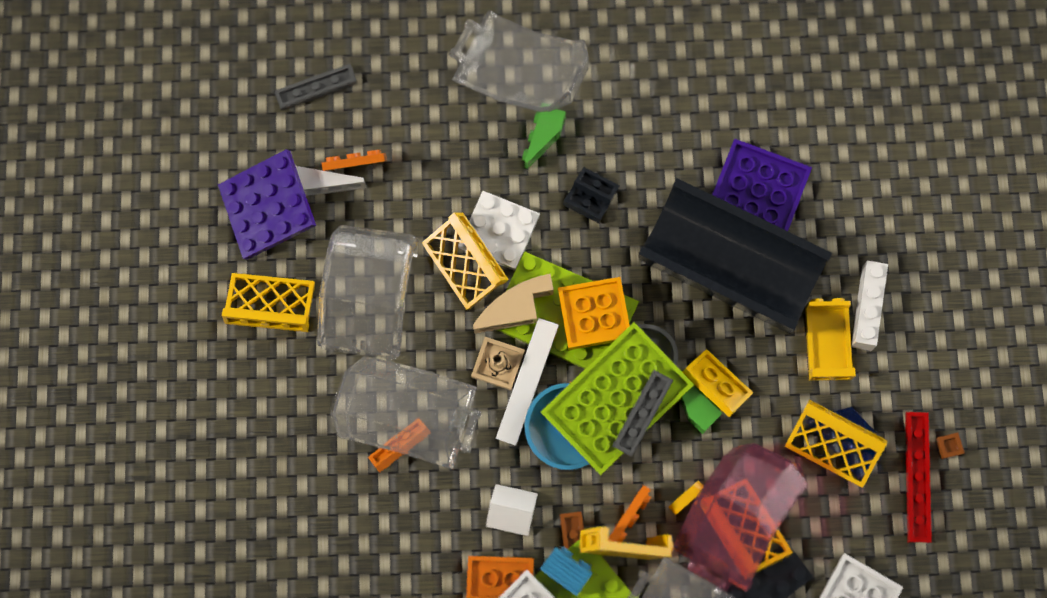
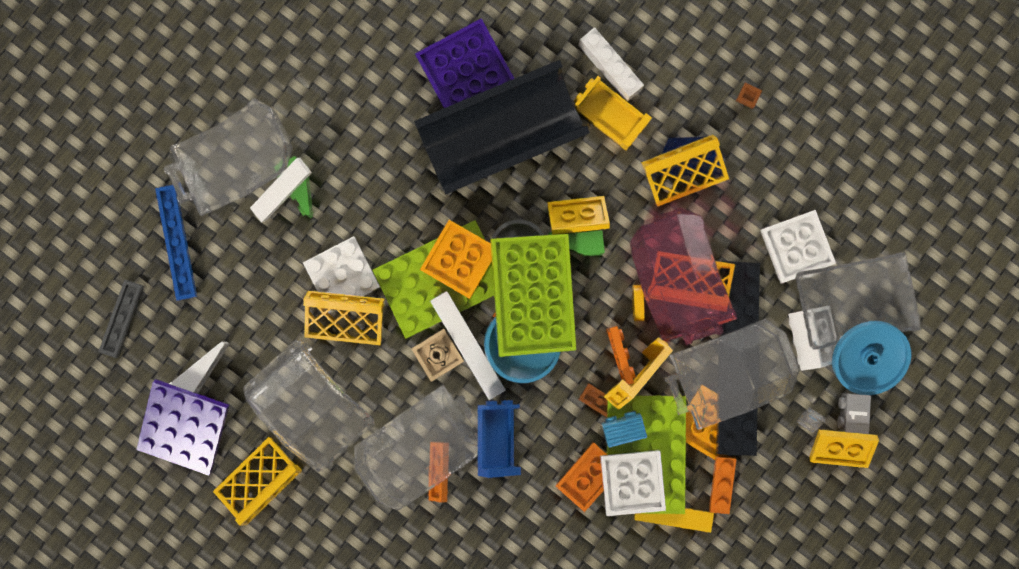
camera: 55 degrees left, 10 degrees up
orange plate [321,150,387,171] -> none
tan slope [473,274,553,334] -> none
white slope [486,484,538,536] -> none
black slope [563,167,620,224] -> none
dark grey tile [612,370,673,457] -> none
red plate [905,412,932,543] -> none
none -> blue plate [155,185,197,301]
none -> white tile [250,158,312,223]
none -> blue panel [478,400,521,478]

